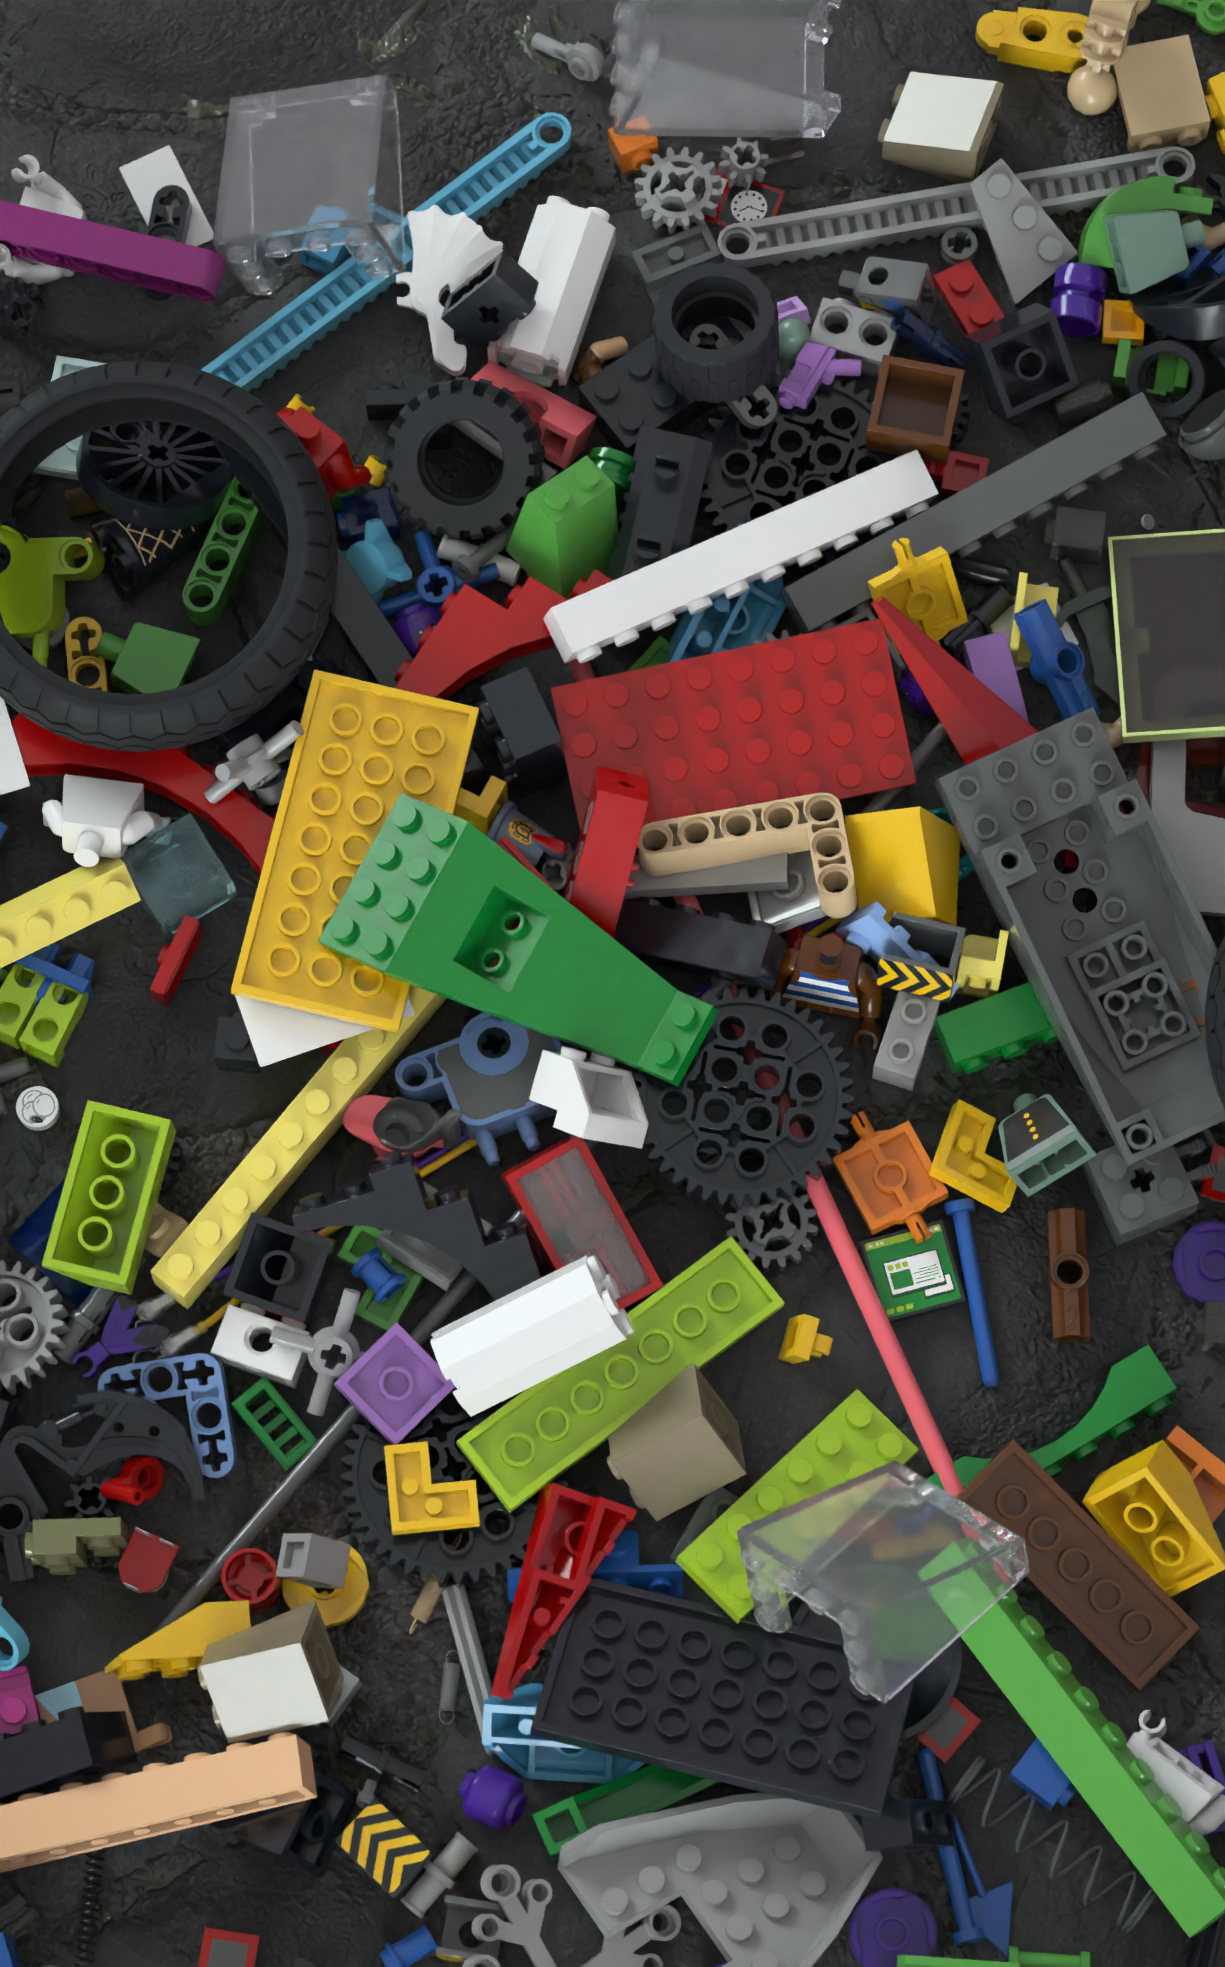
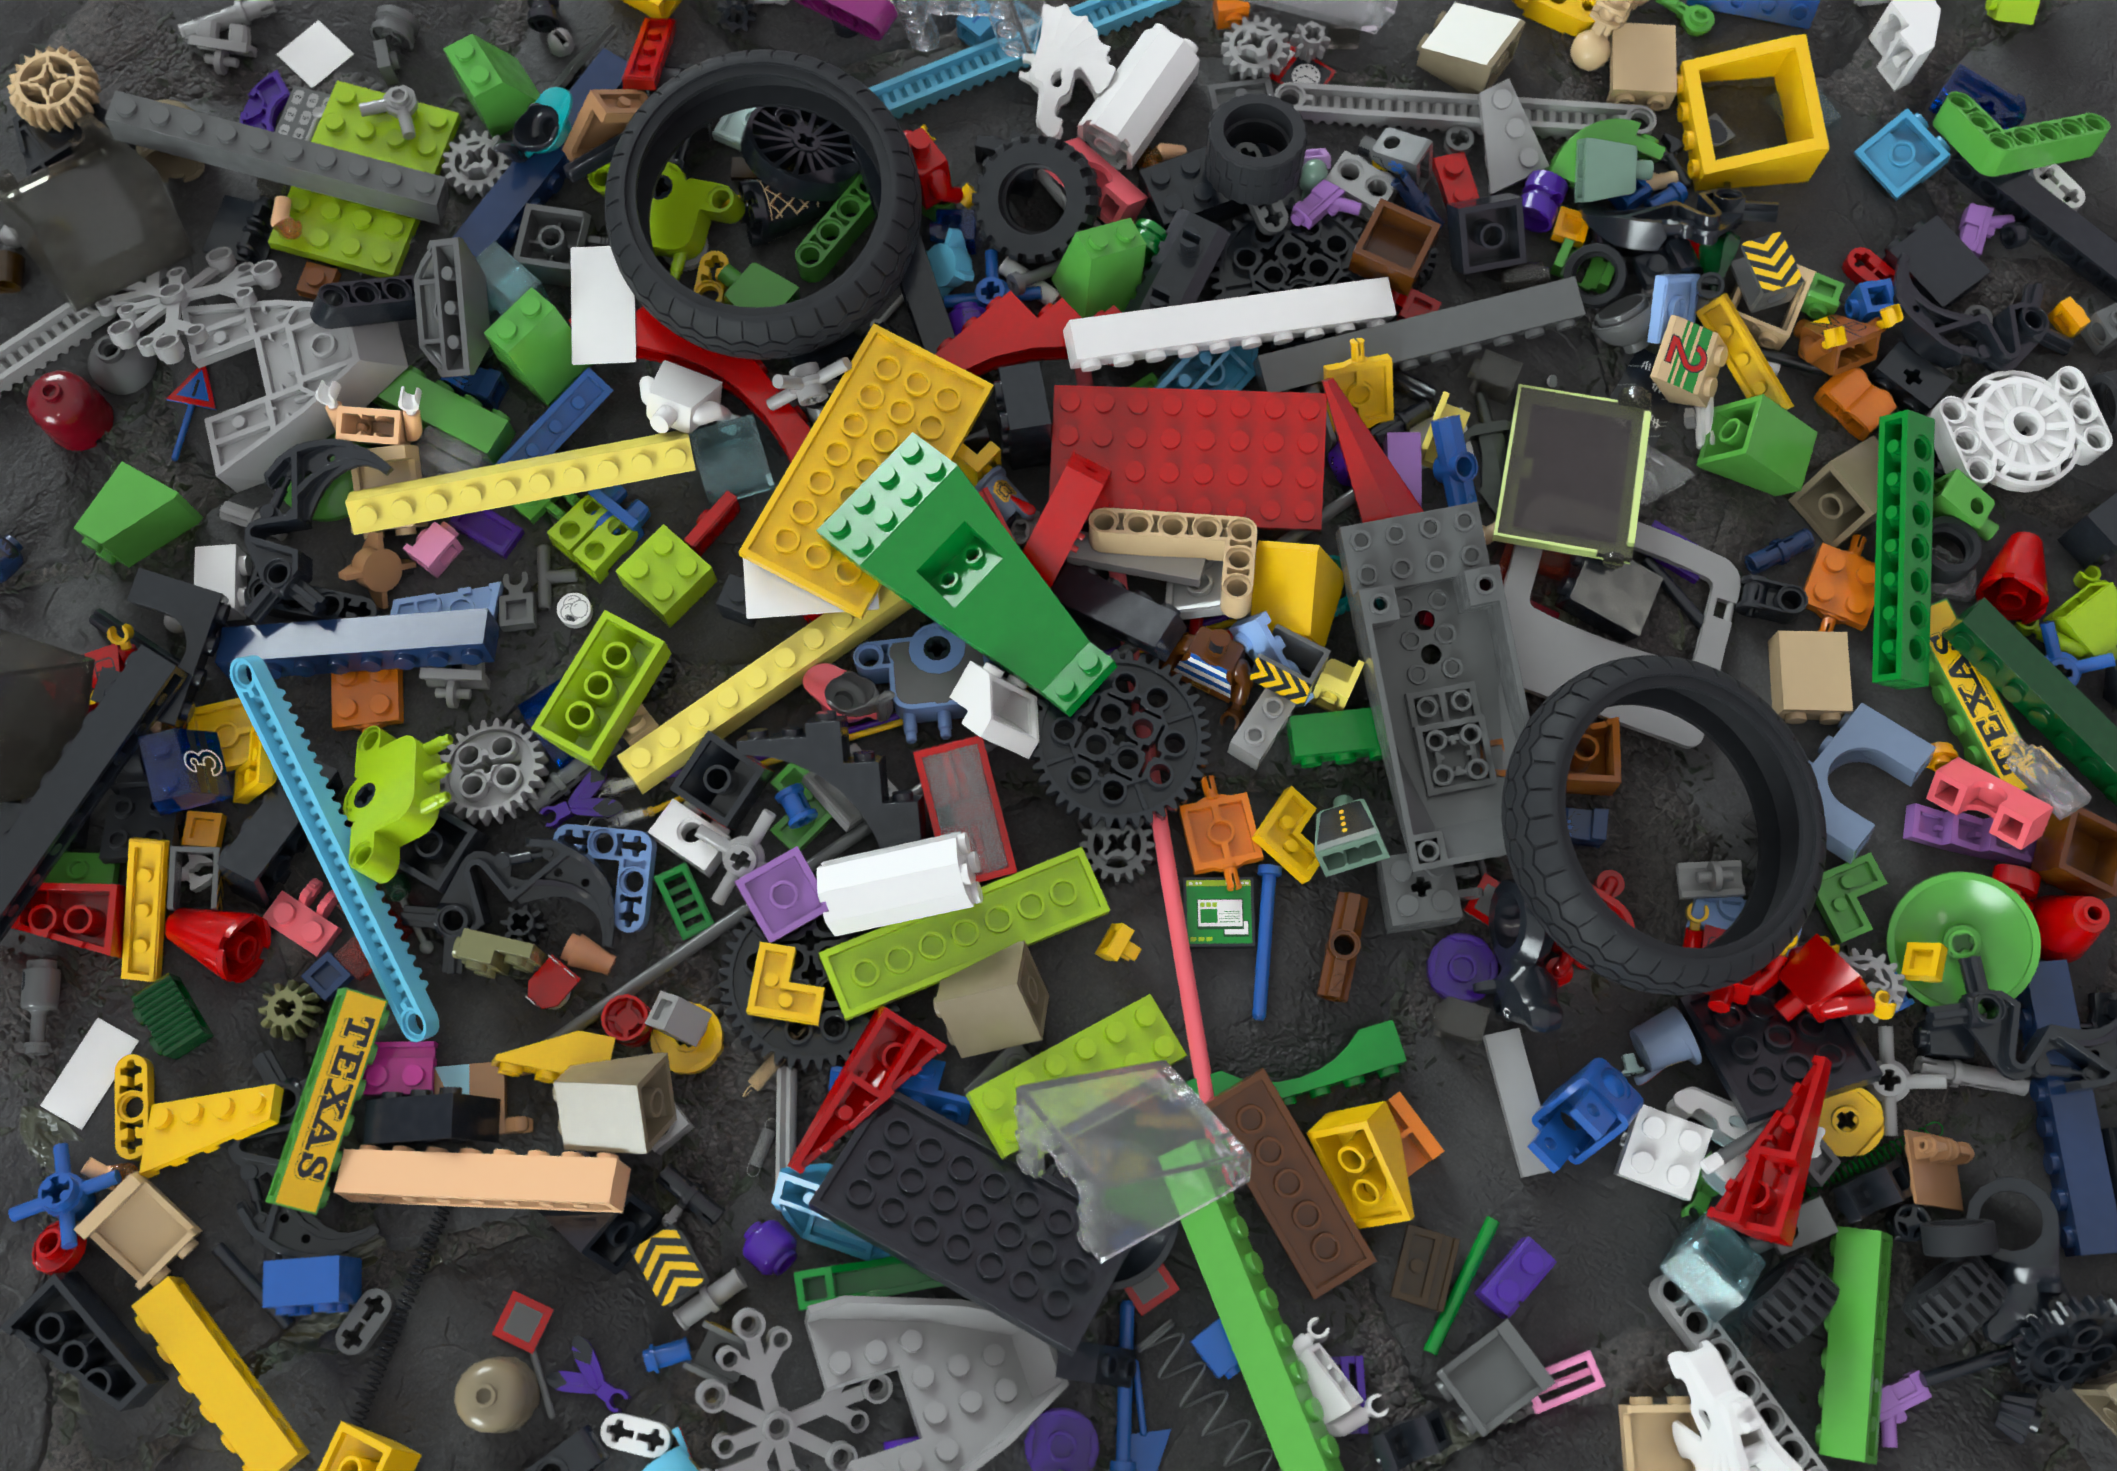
camera: 10 degrees right, 0 degrees up
red plate [100,1454,164,1505] -> none
black brick [441,251,539,350] -> none
none -> nougat cone [560,933,617,976]
none -> lime brick [615,524,718,628]

